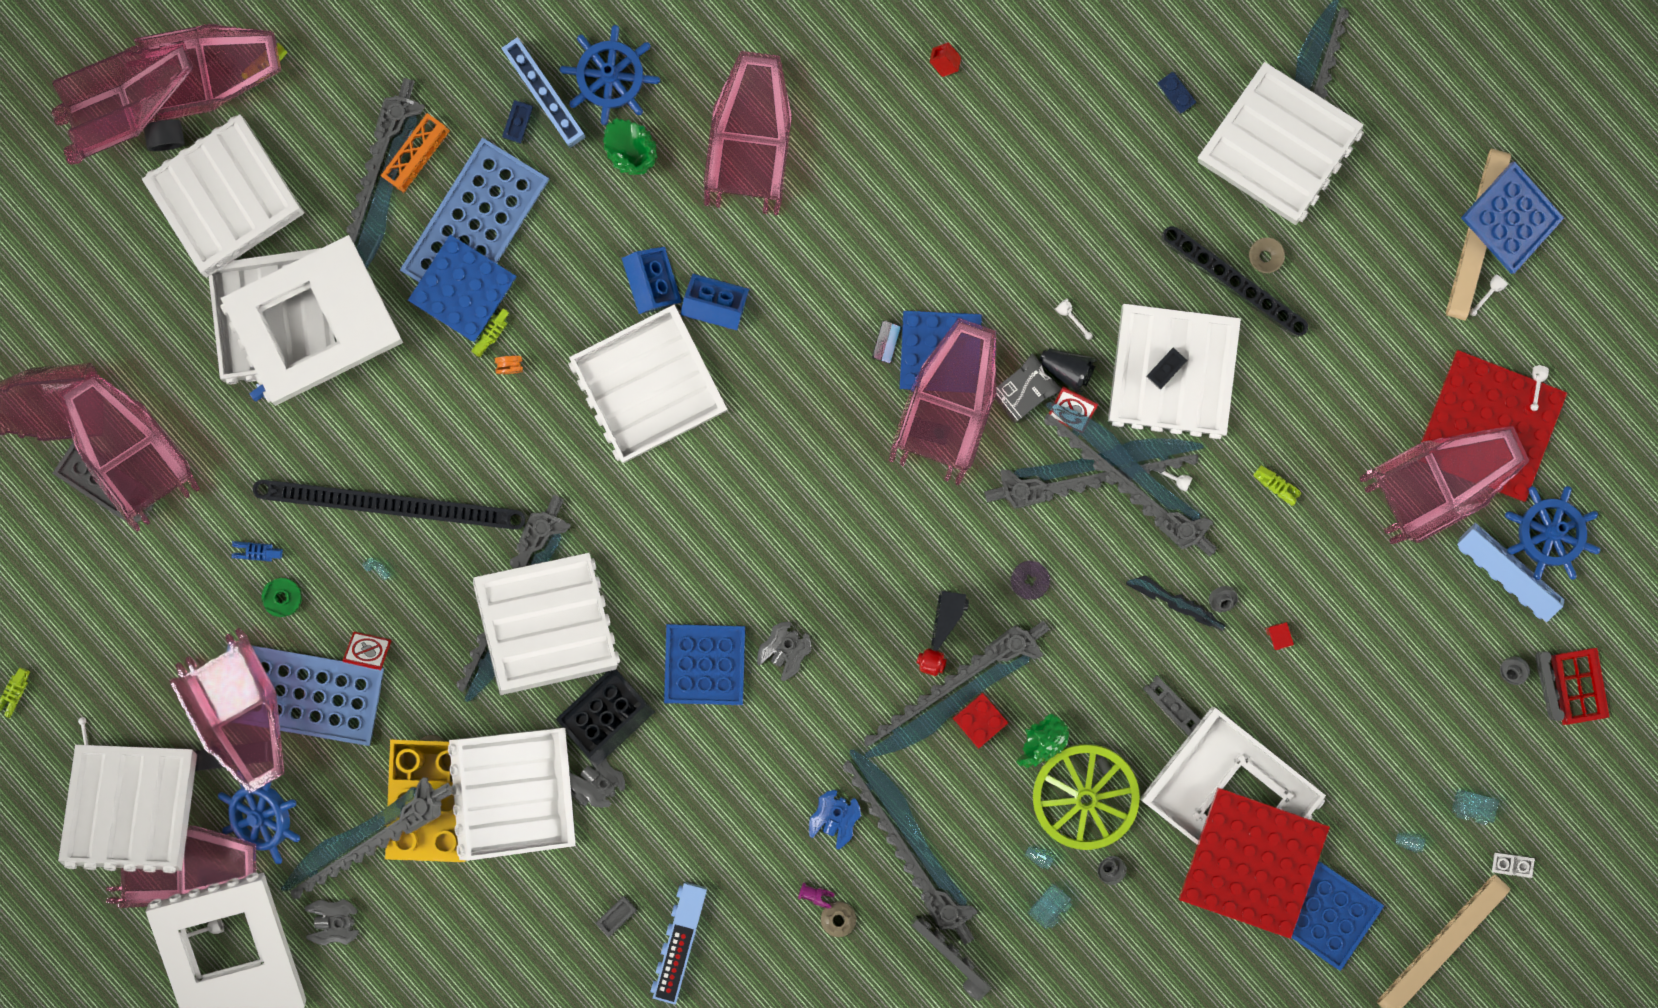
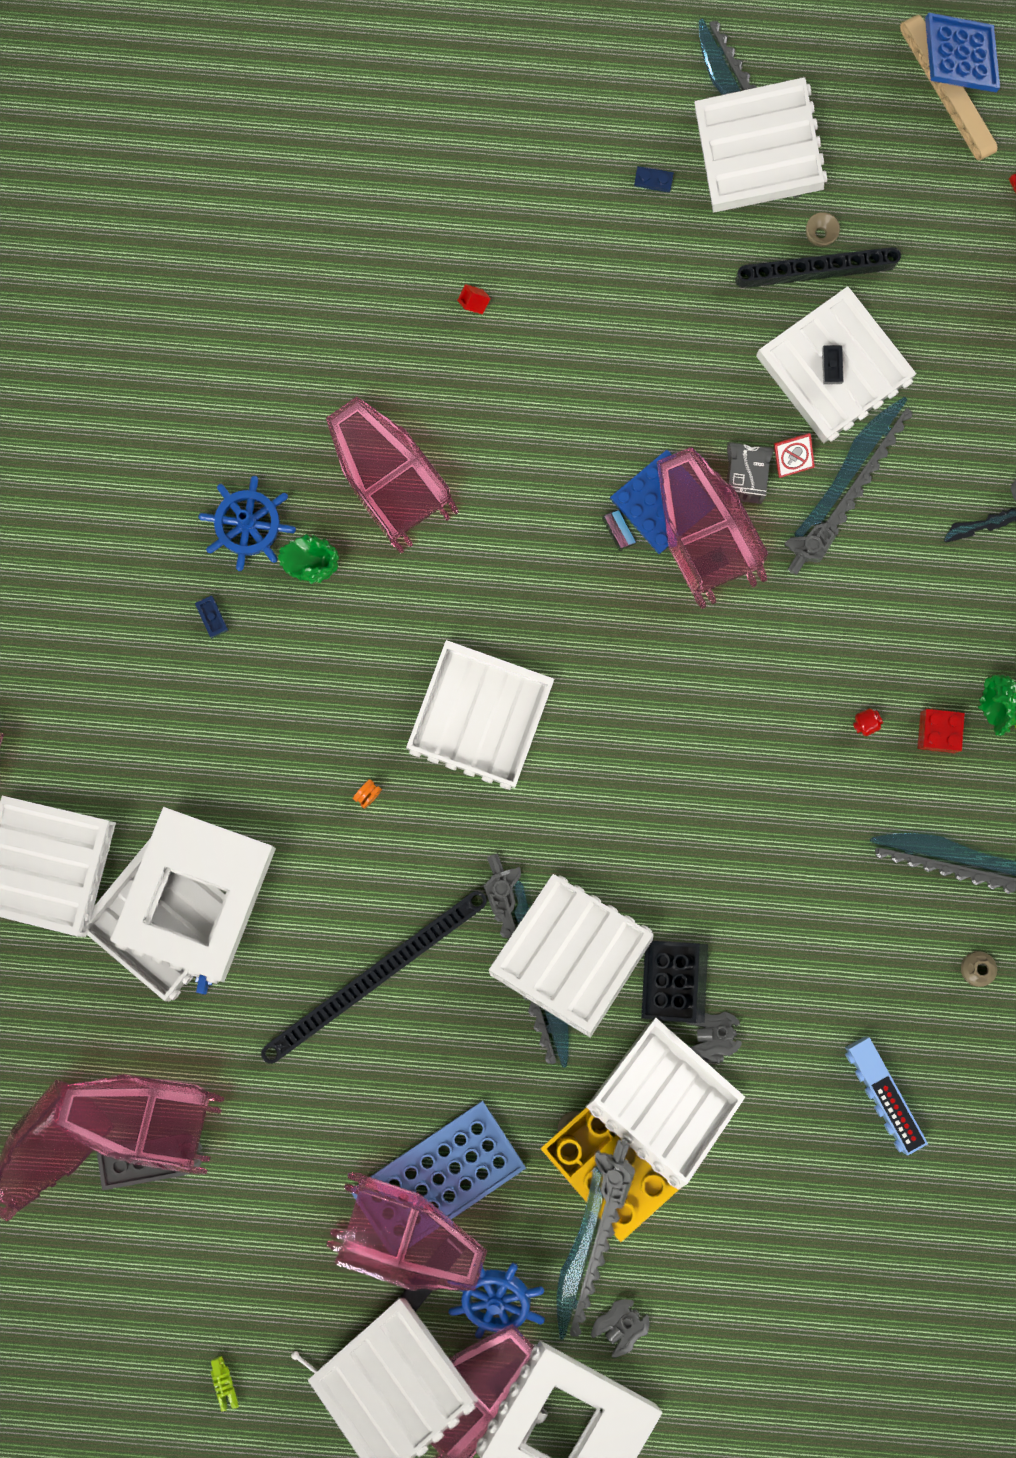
camera: 50 degrees left, 5 degrees down
blue hinge [232,541,283,562] -> none
green plate [261,578,302,617] -> none
piece [343,632,392,670] -> none
piece [346,78,425,269] -> none
clear light blue arm [363,558,391,581] -> none
orange fence [380,113,450,193] -> none
medium blue piece [400,138,549,282] -> none
blue plate [408,235,517,343] -> none
lime hinge [471,308,509,358] -> none
light blue brick [501,37,586,148] -> none
dark grey tile [595,896,638,937] -> none
blue slope [622,247,682,314] -> none
blue plate [664,624,745,705] -> none
blue slope [681,274,749,330] -> none
dark grey piece [757,622,811,681] -> none
magenta piece [798,882,835,909] -> none
blue piece [809,790,861,849] -> none
piece [864,620,1050,758] -> none
black slope [930,591,969,651] -> none
clear purple plate [1010,561,1050,600] -> none
black cone [1040,348,1097,394] -> none
piece [1044,402,1217,557] -> none
white hinge [1055,298,1093,340] -> none
white hinge [1148,463,1193,492] -> none
lime hinge [1253,465,1301,506] -> none
white hinge [1469,274,1508,316] -> none

